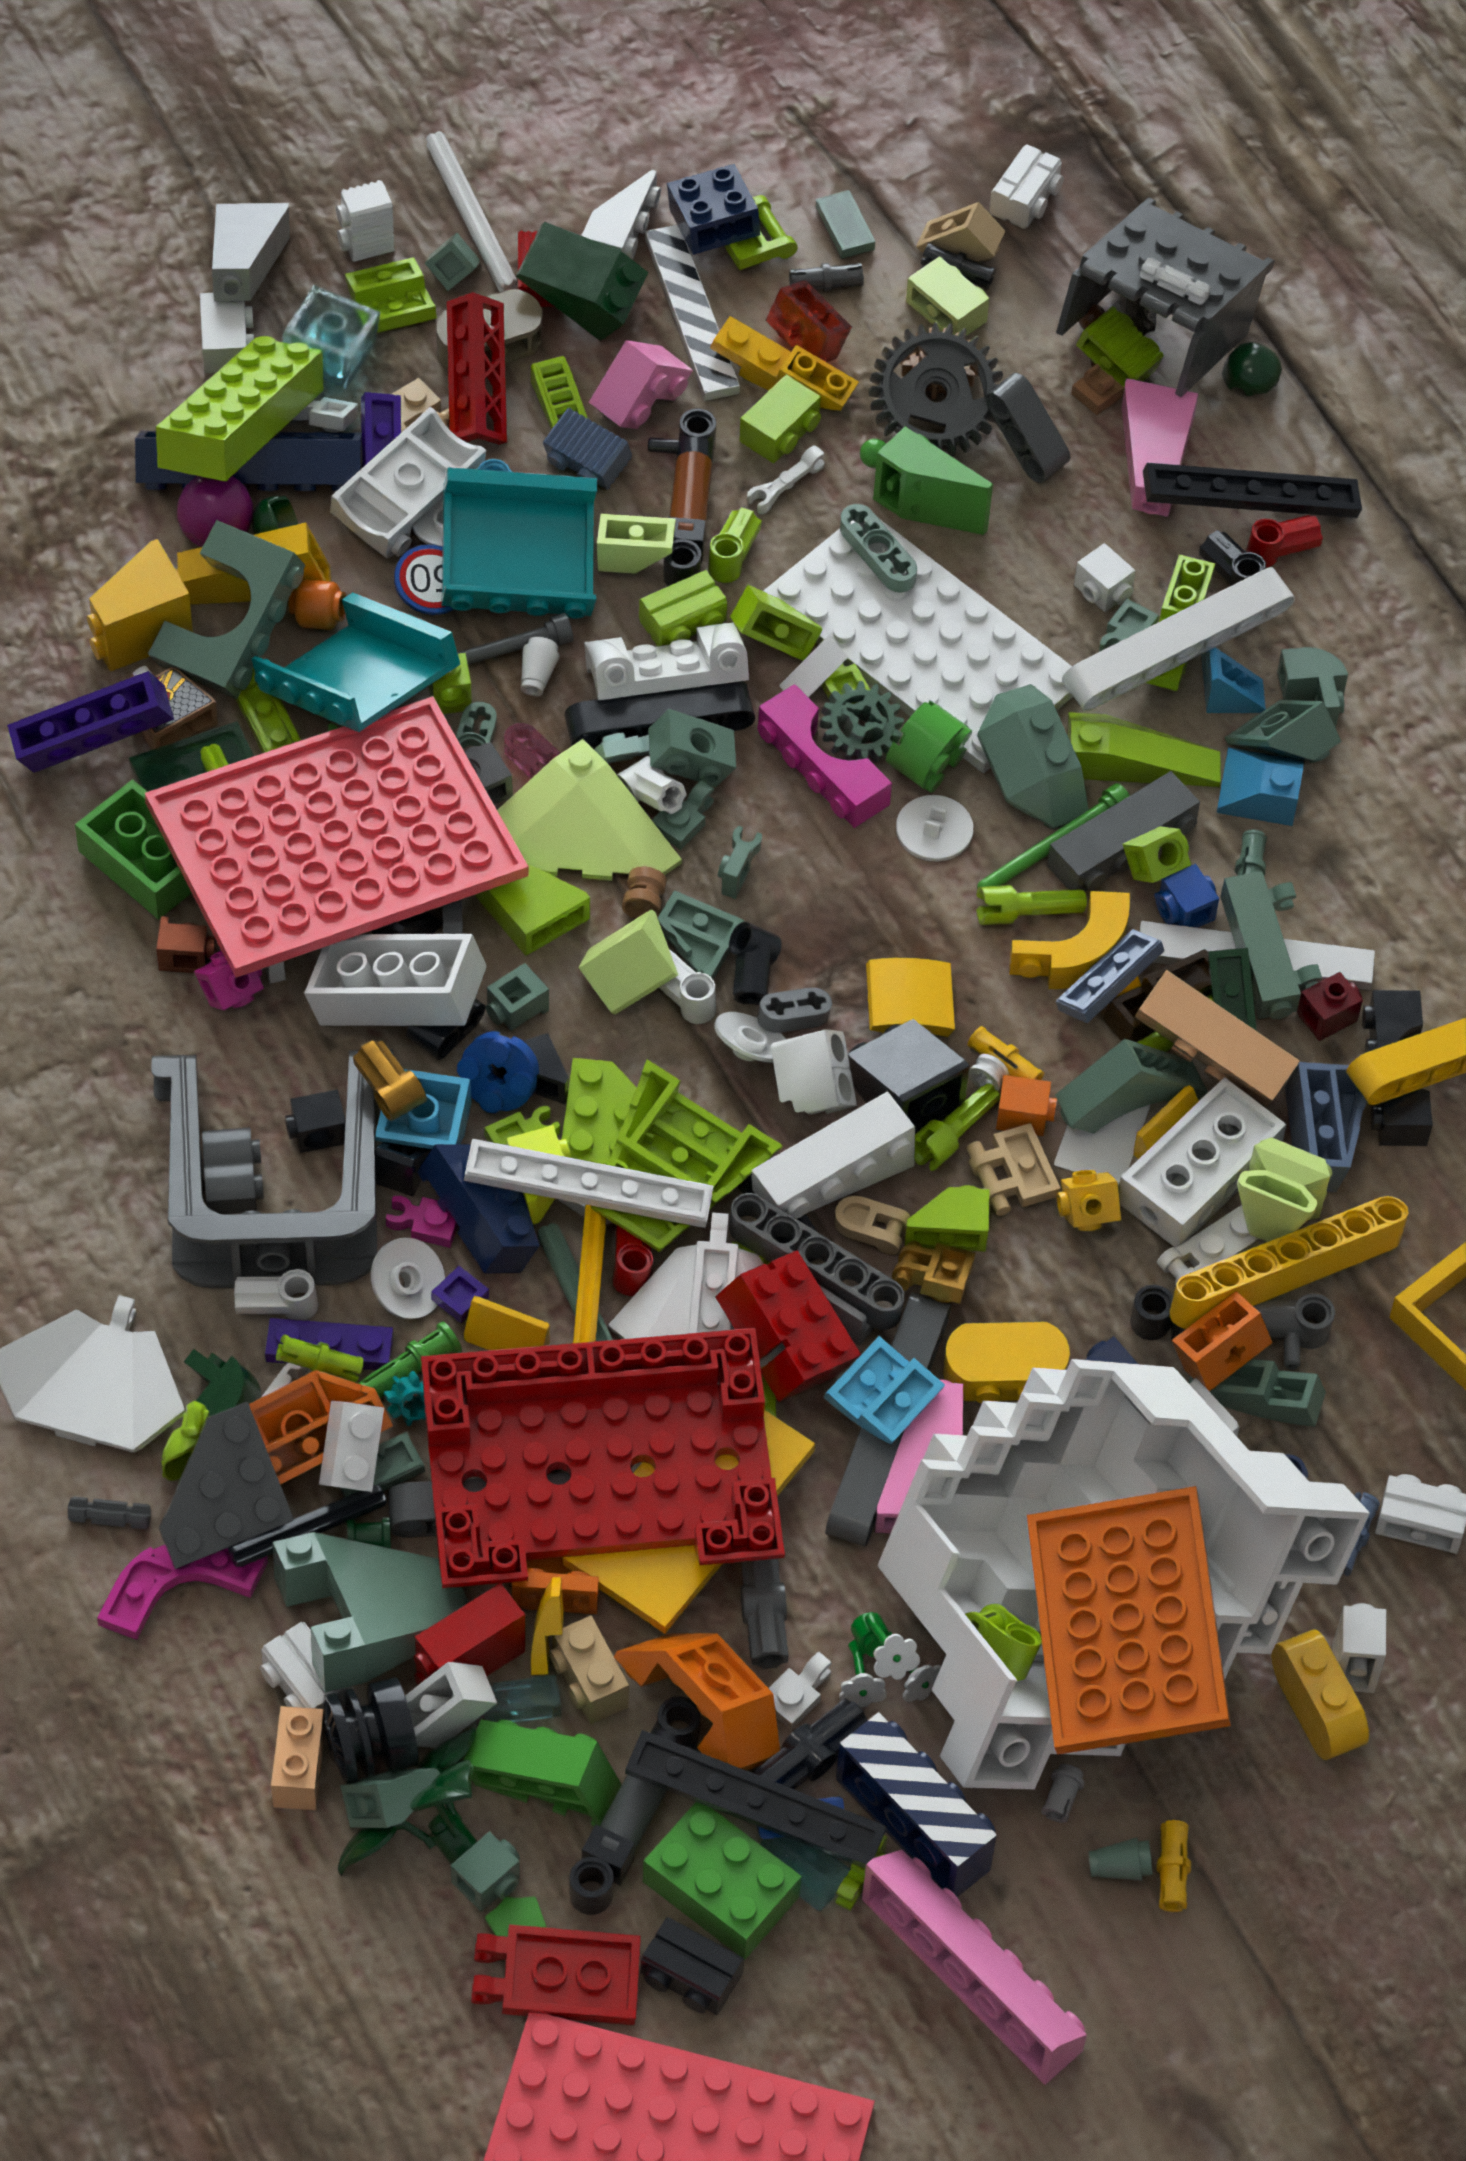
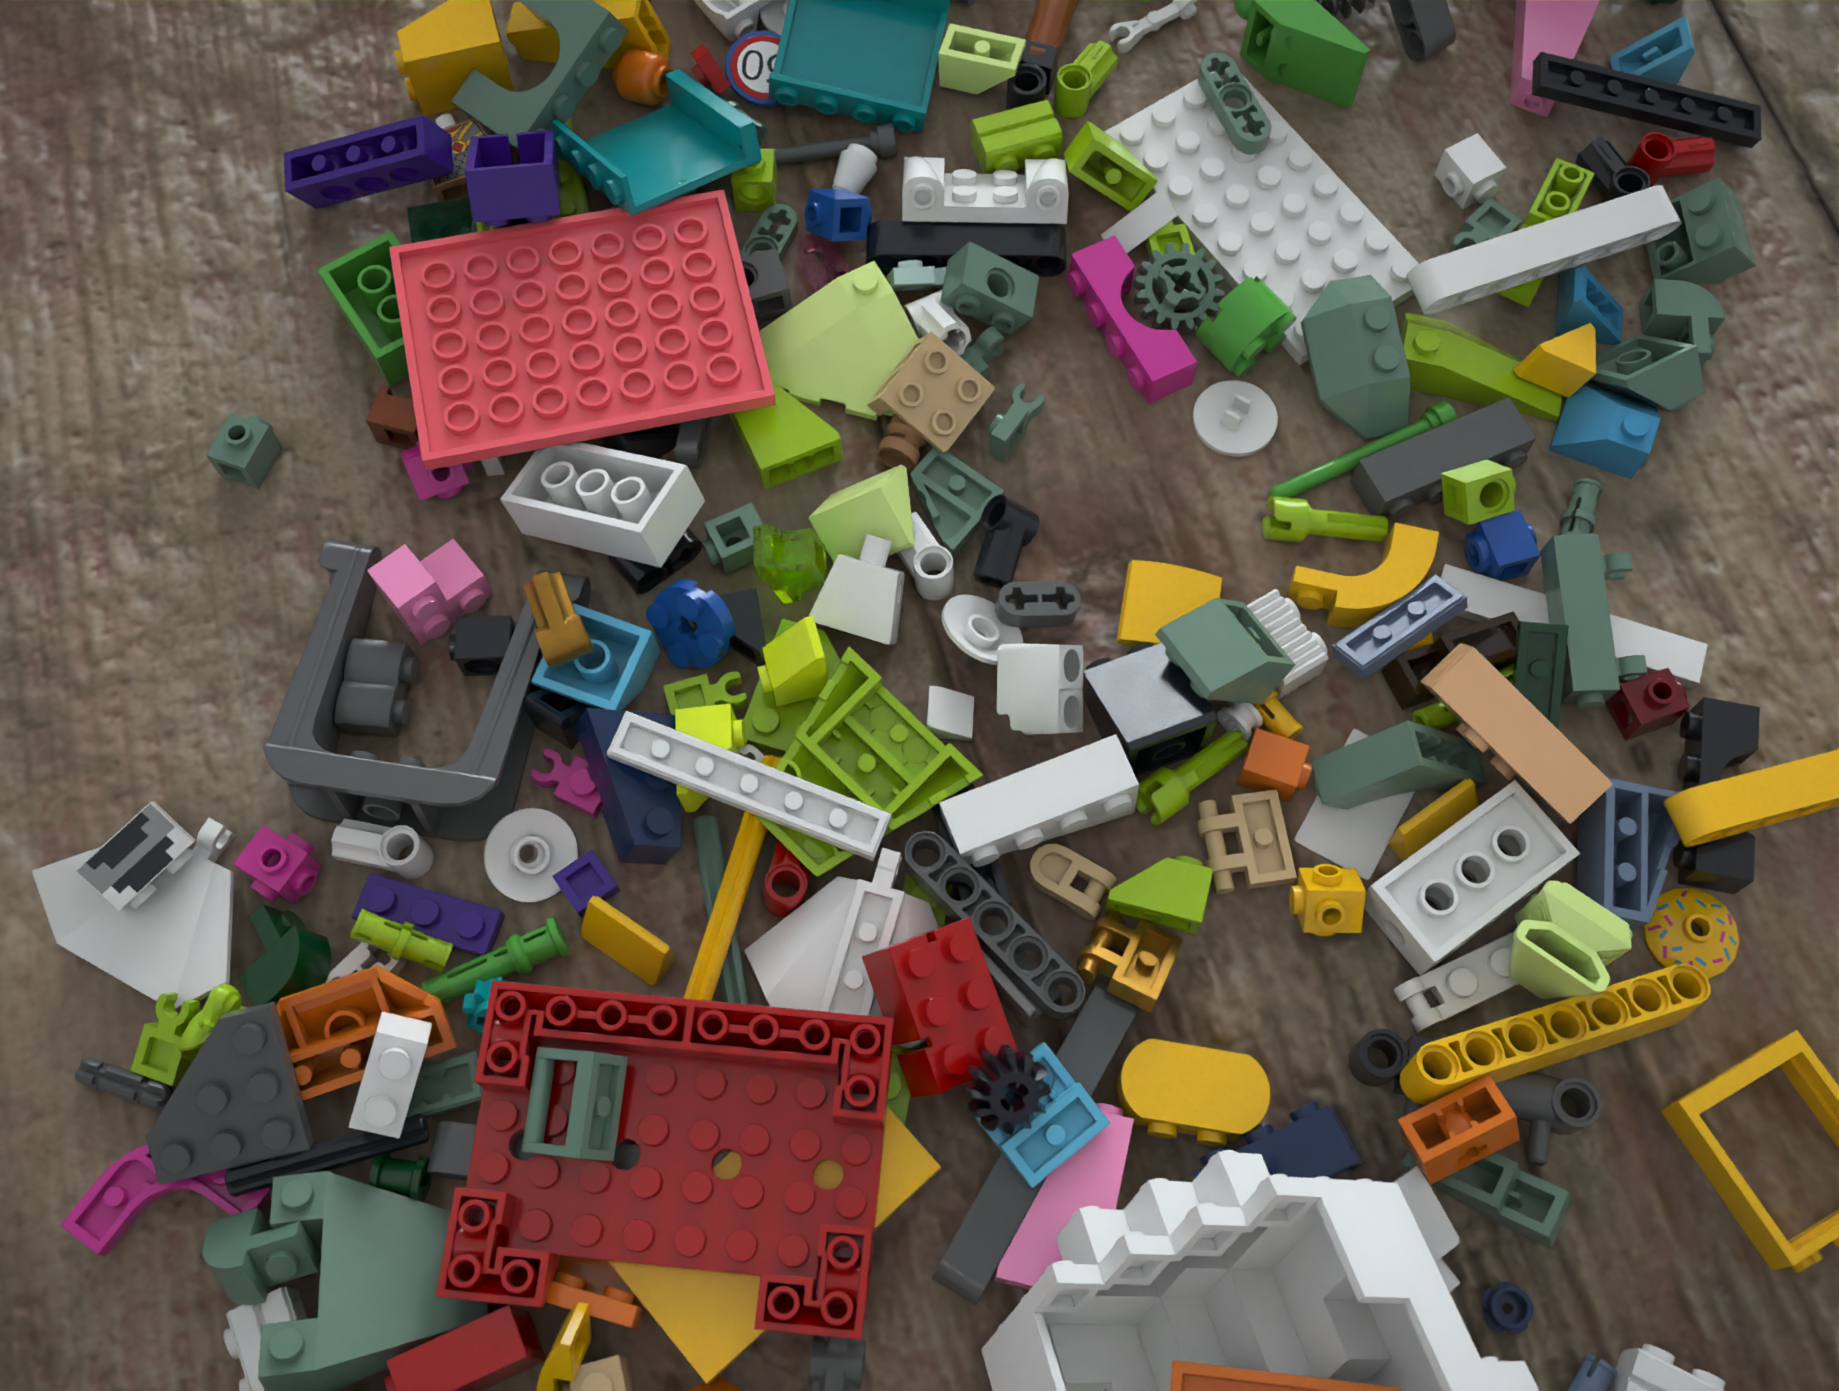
camera: 15 degrees right, 10 degrees up
none -> brick [75,801,195,911]
none -> lime plate [130,992,200,1086]
none -> sand green brick [202,1208,321,1305]
none -> sand green brick [206,413,283,489]
none -> dark pink brick [233,825,322,905]
none -> bright pink brick [367,539,493,645]
none -> dark purple piece [465,130,561,227]
none -> sand green tile [521,1047,628,1161]
none -> red plate [690,44,732,95]
none -> clear neon green brick [753,524,827,604]
none -> neon yellow slope [757,616,828,707]
none -> blue brick [805,188,872,241]
none -> white torso [809,534,905,645]
none -> tan bracket [867,332,994,453]
none -> white slope [927,686,974,741]
none -> black gear [962,1044,1052,1136]
none -> sand green slope [1155,598,1296,704]
none -> white brick [1247,589,1329,699]
none -> yellow slope [1513,323,1596,398]
none -> medium azure slope [1609,16,1695,85]
none -> yellow dish [1642,888,1739,979]
none -> sand green slope [1646,177,1756,285]

